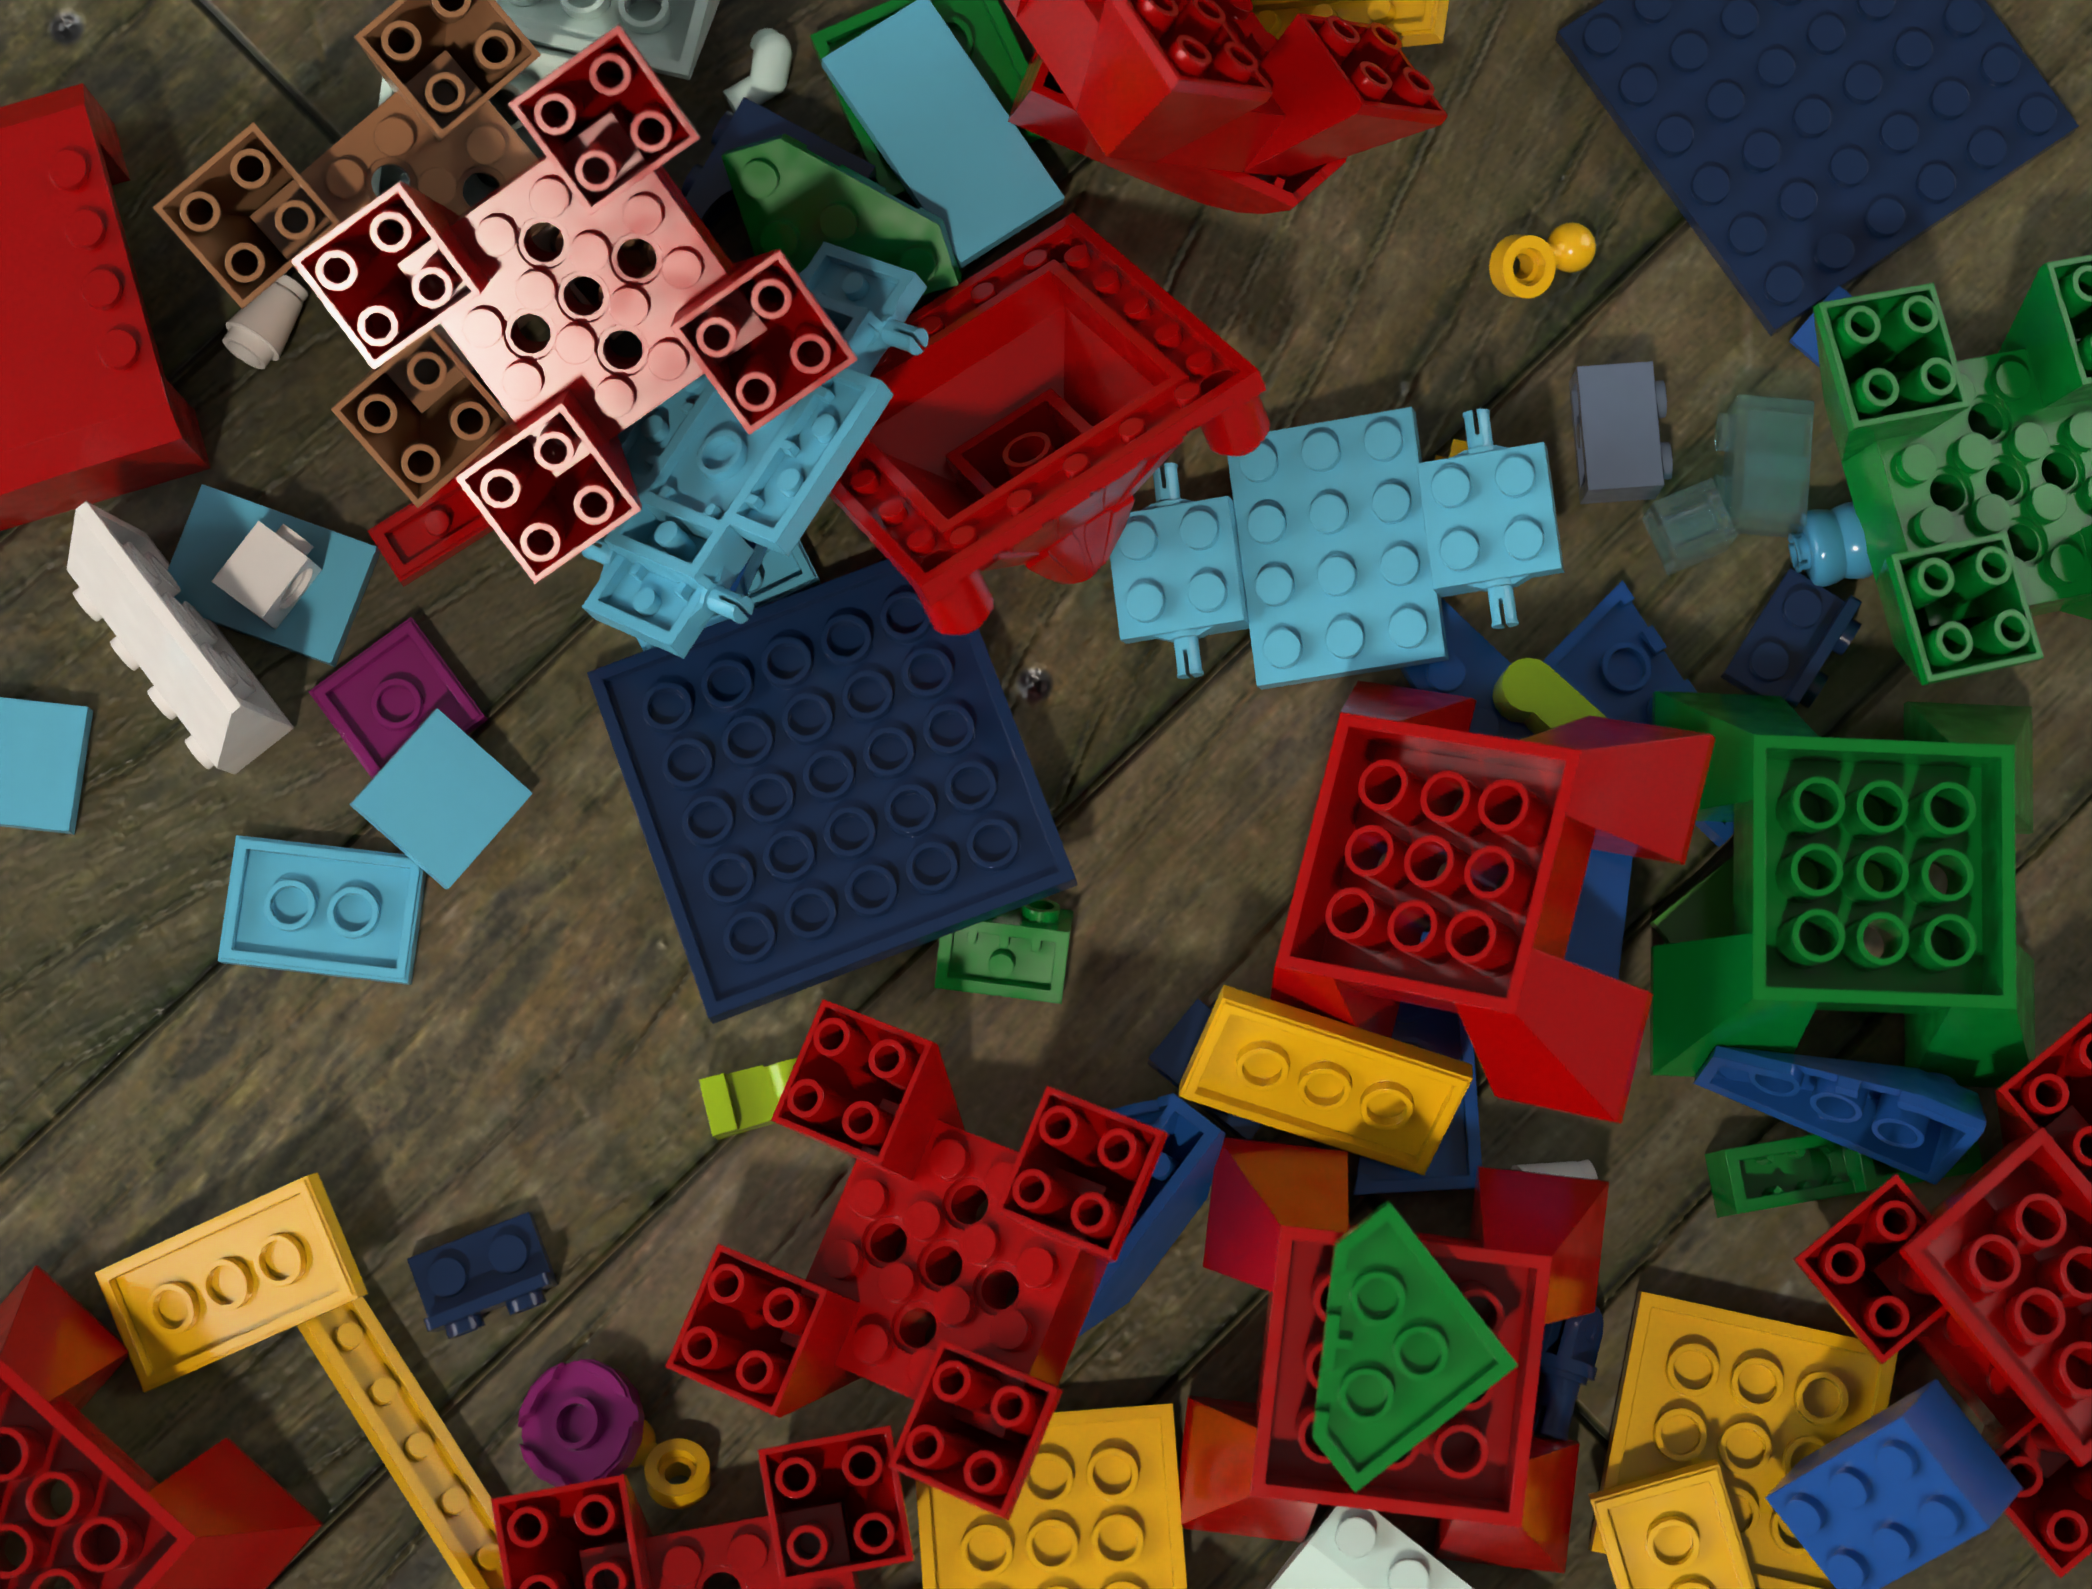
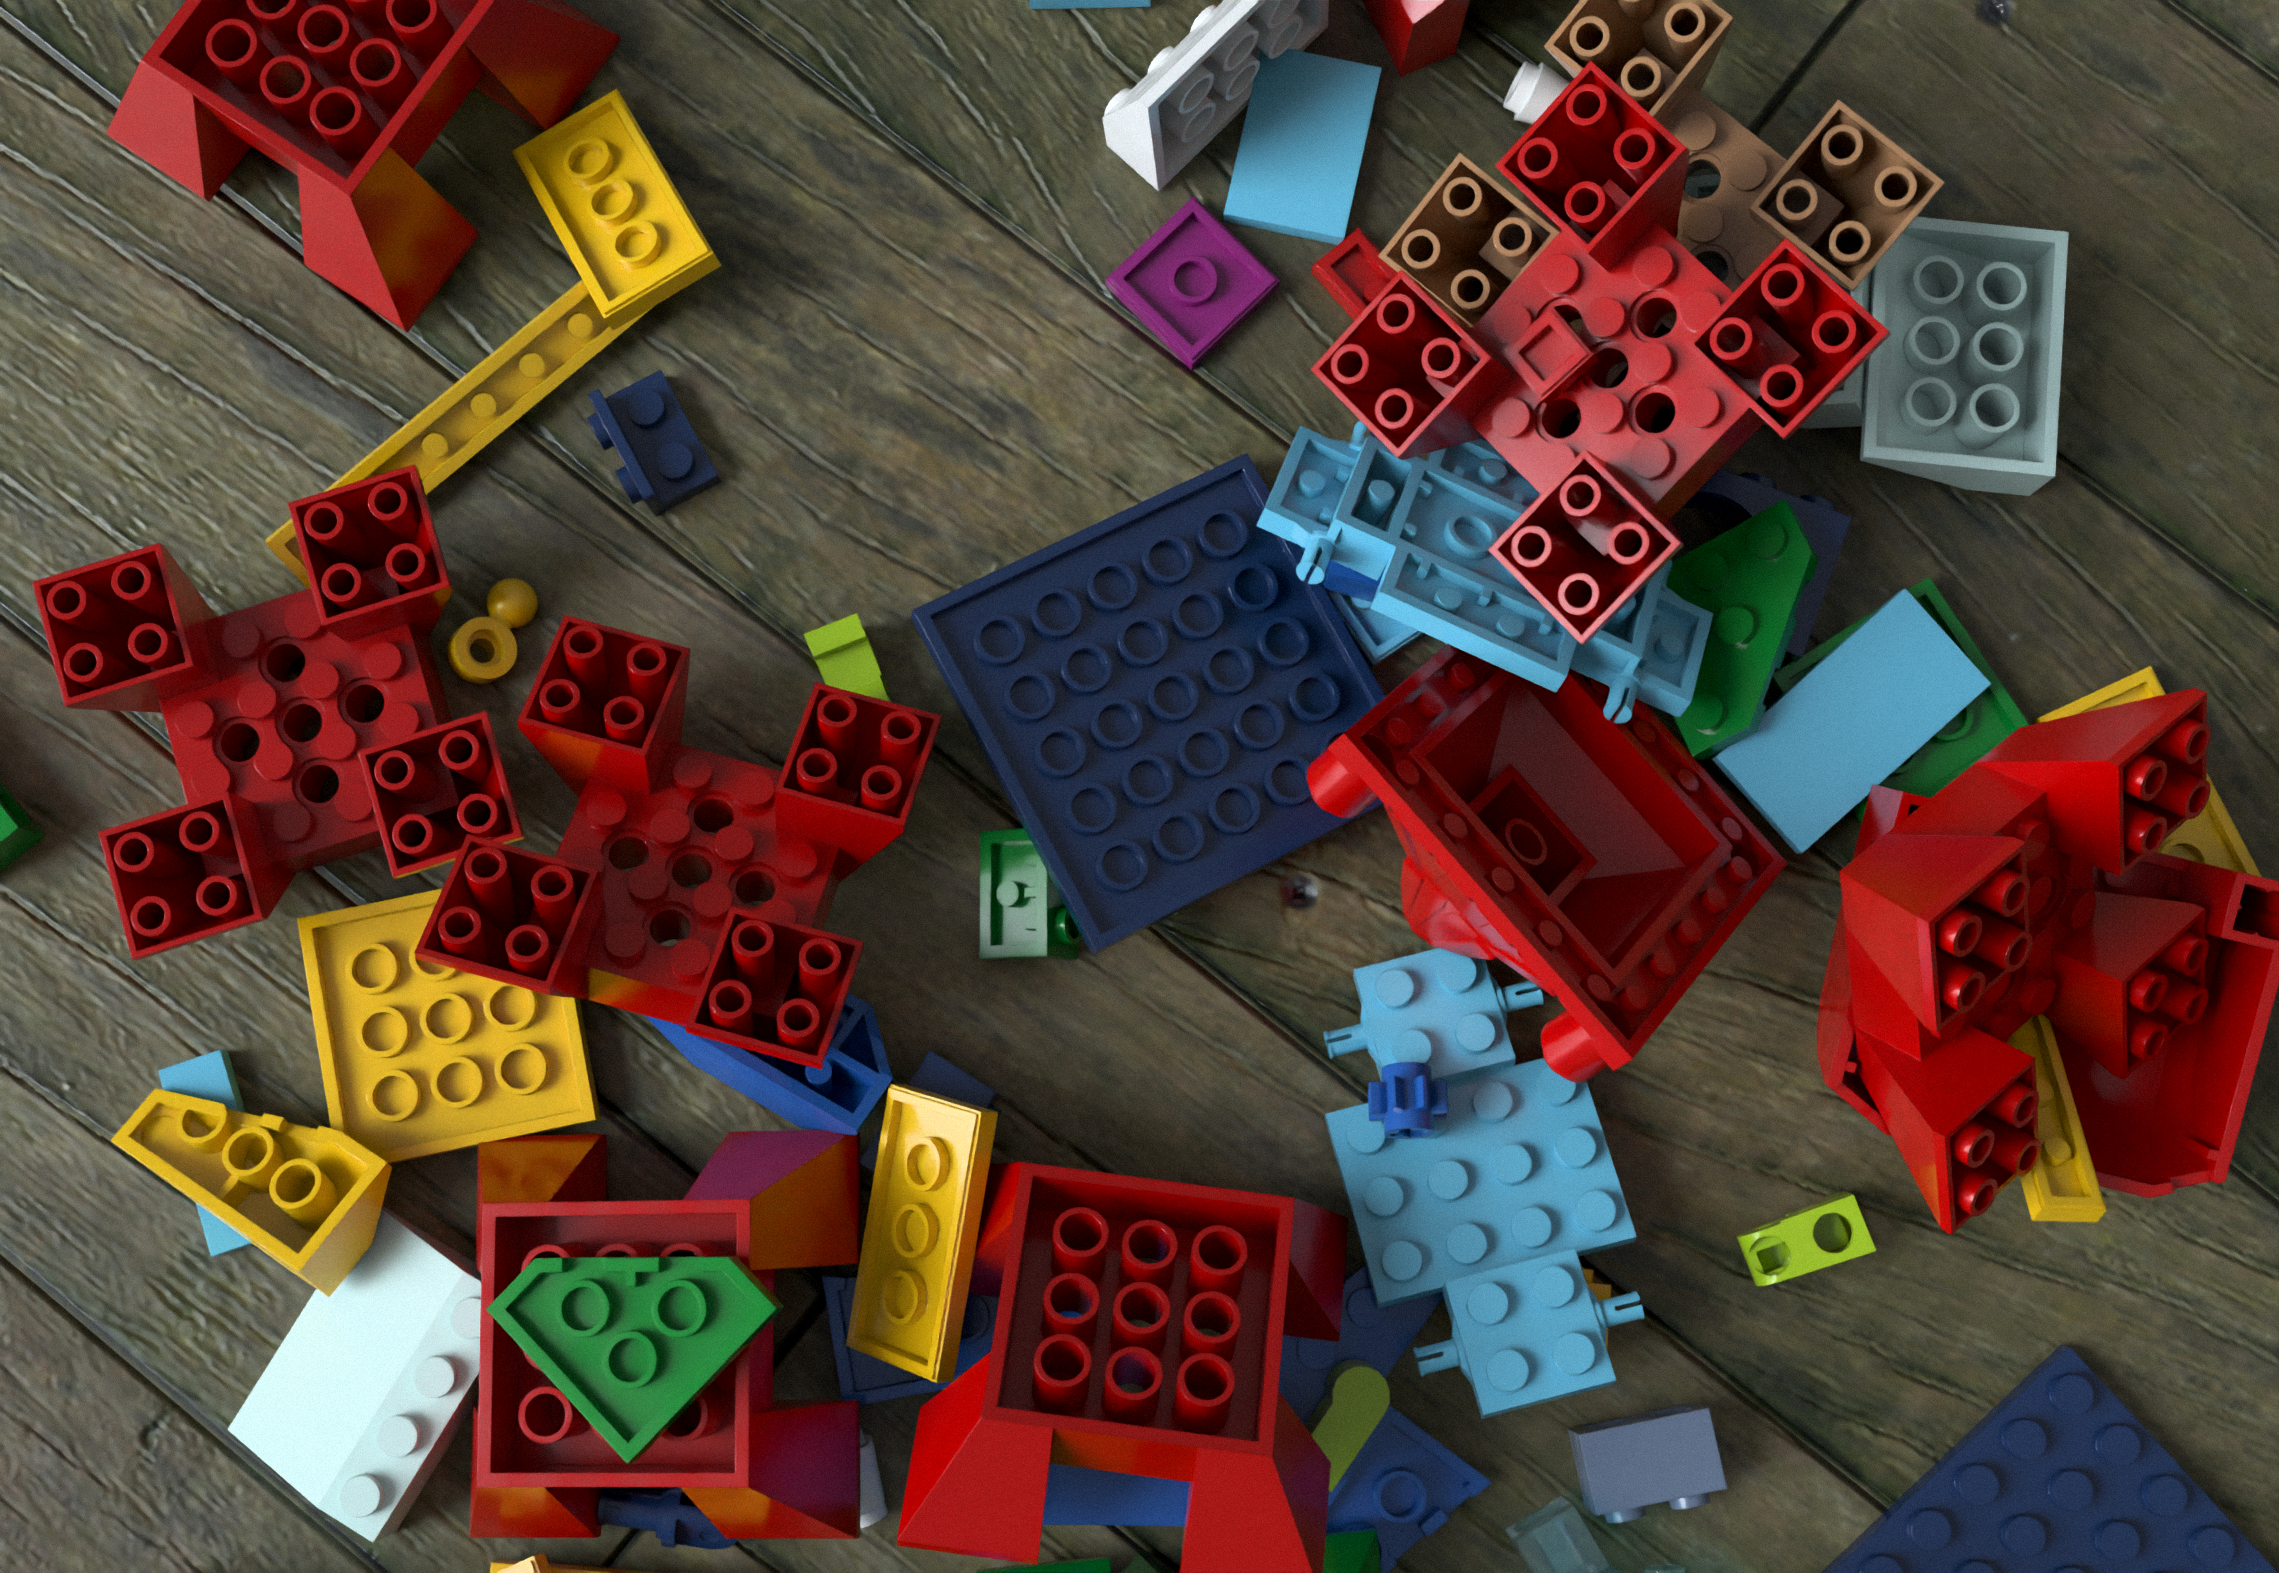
camera: 80 degrees right, 0 degrees up
white brick [211,521,322,630] -> none
medium azure tile [218,835,427,985] -> none
medium azure tile [349,708,533,890] -> none
magenta tile [518,1359,645,1487] -> none
light aqua arm [723,28,793,113] -> none
yellow plate [1489,222,1596,298] -> none
none -> blue gear [1368,1062,1449,1139]
none -> red tile [1501,306,1599,405]
none -> lime leg [1736,1191,1876,1287]

